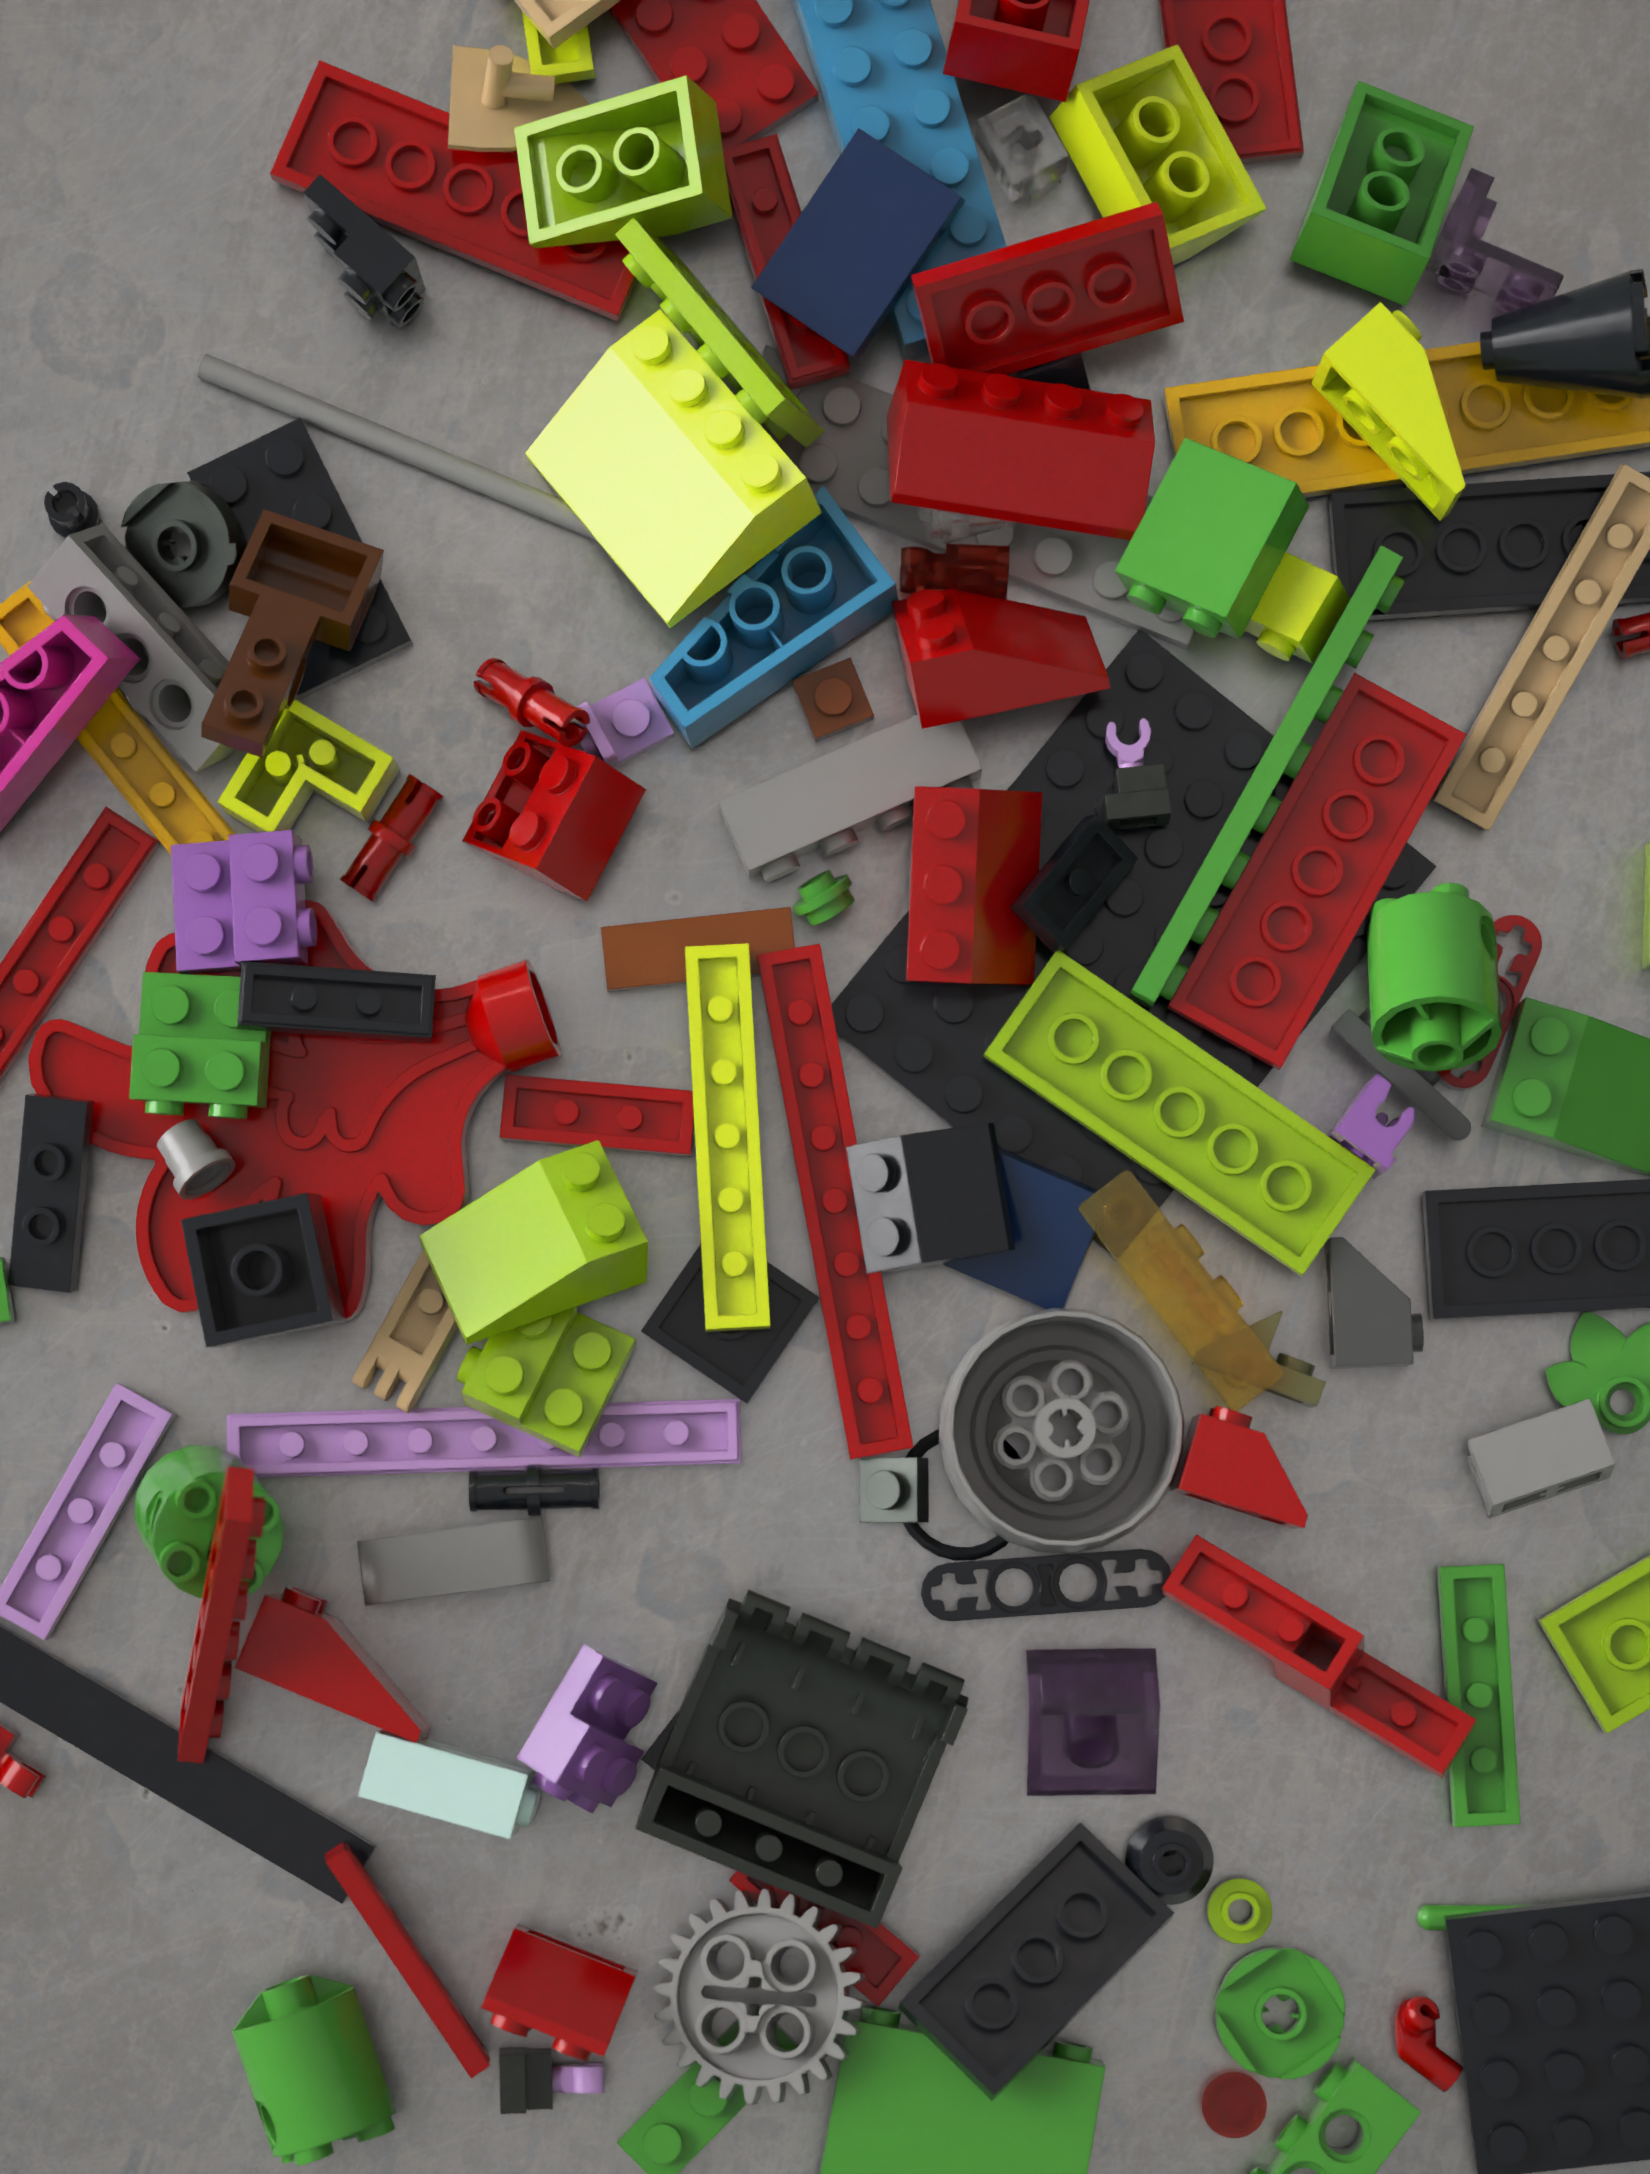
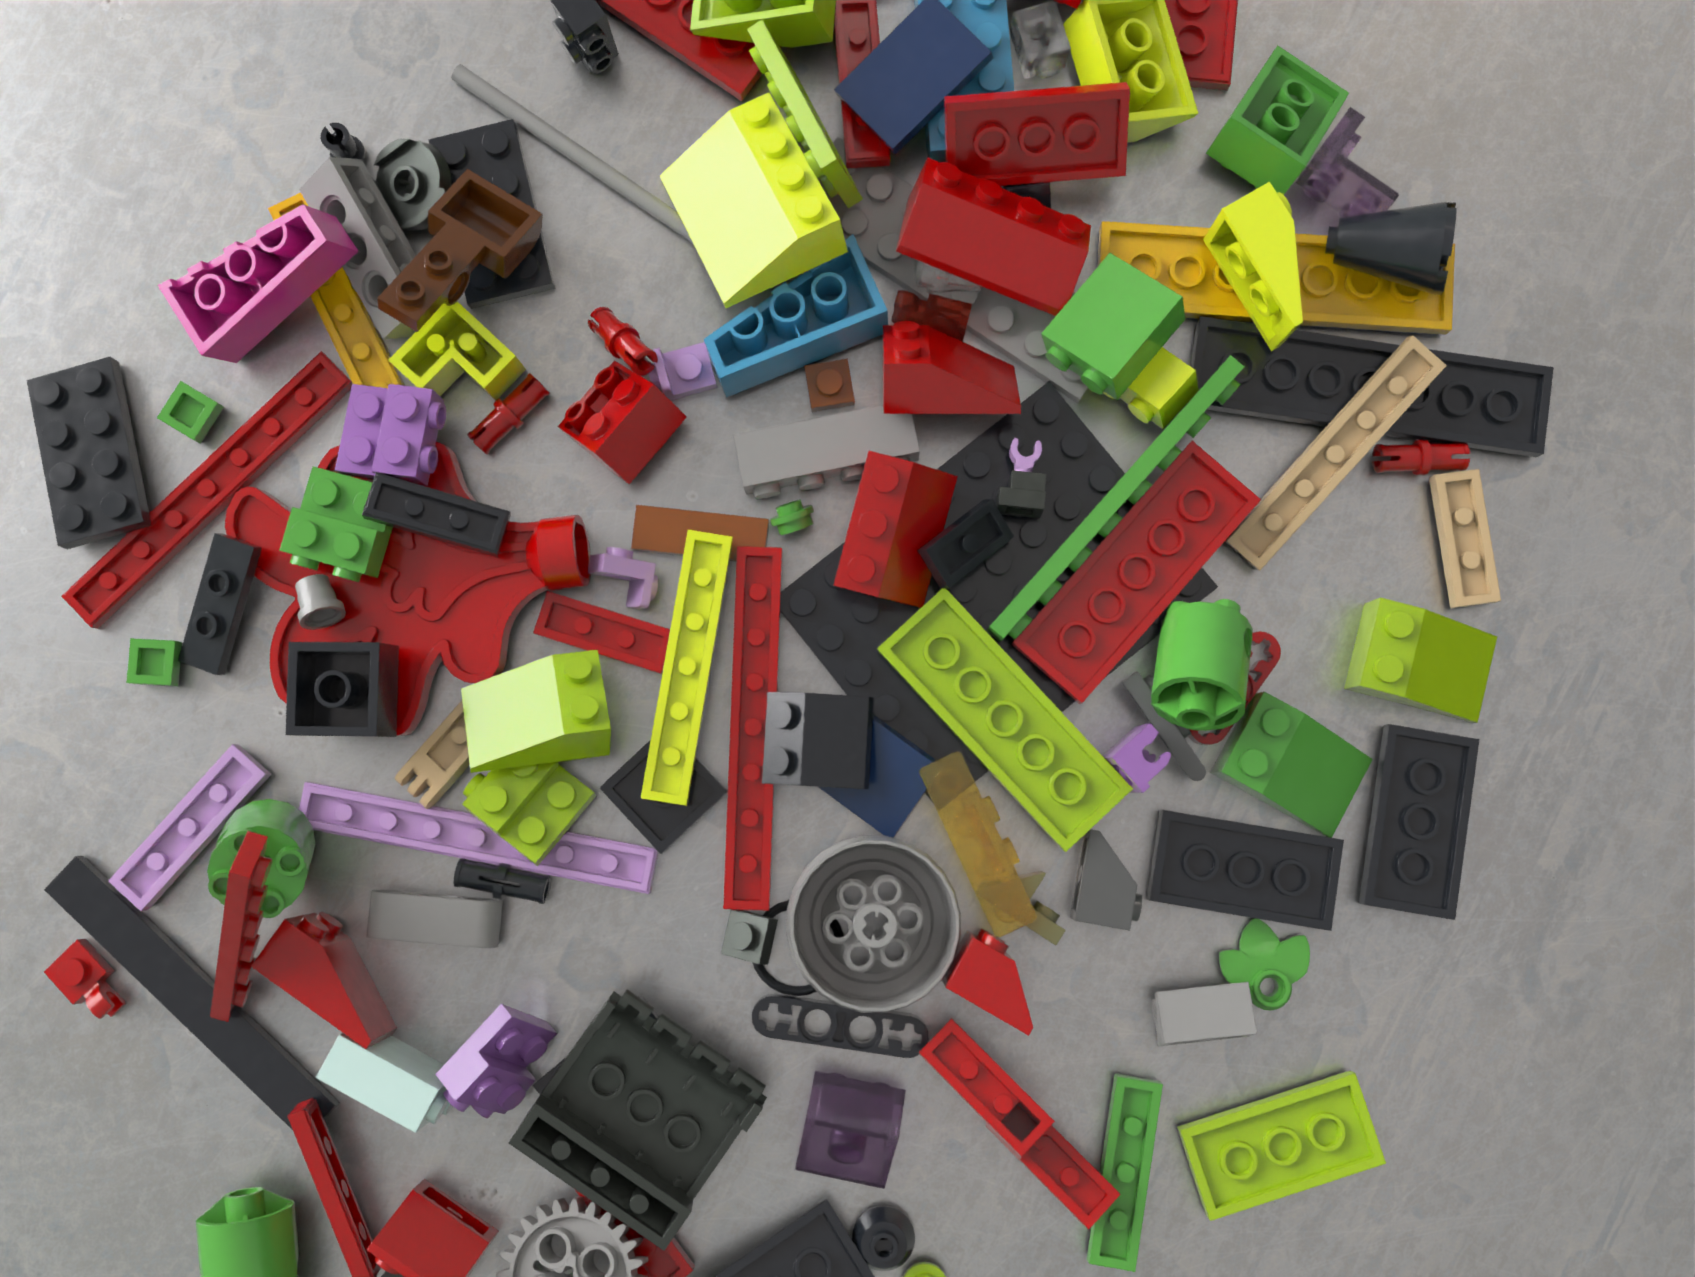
camera: 15 degrees right, 0 degrees up
none -> lavender bracket [588,547,658,609]

